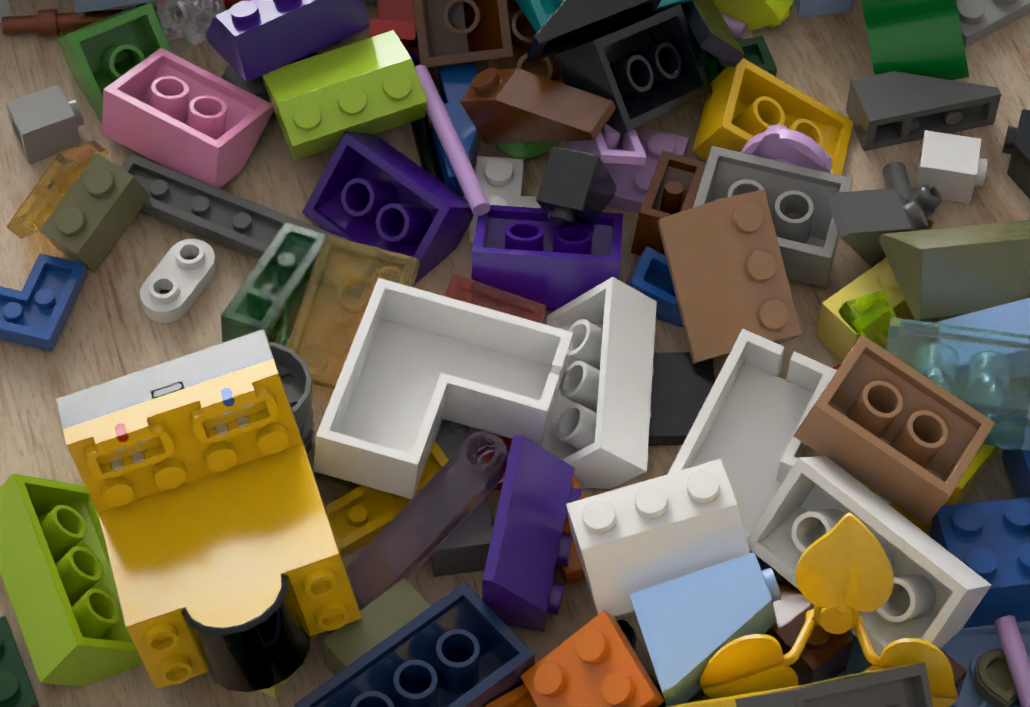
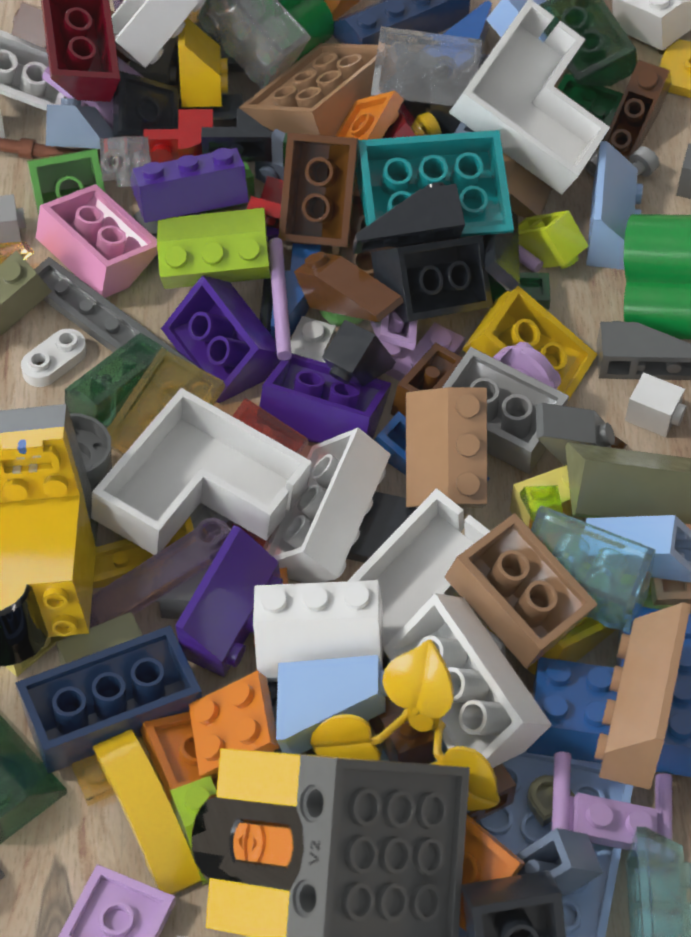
camera: 15 degrees right, 0 degrees up
dark grey arm [882,161,941,217] -> none

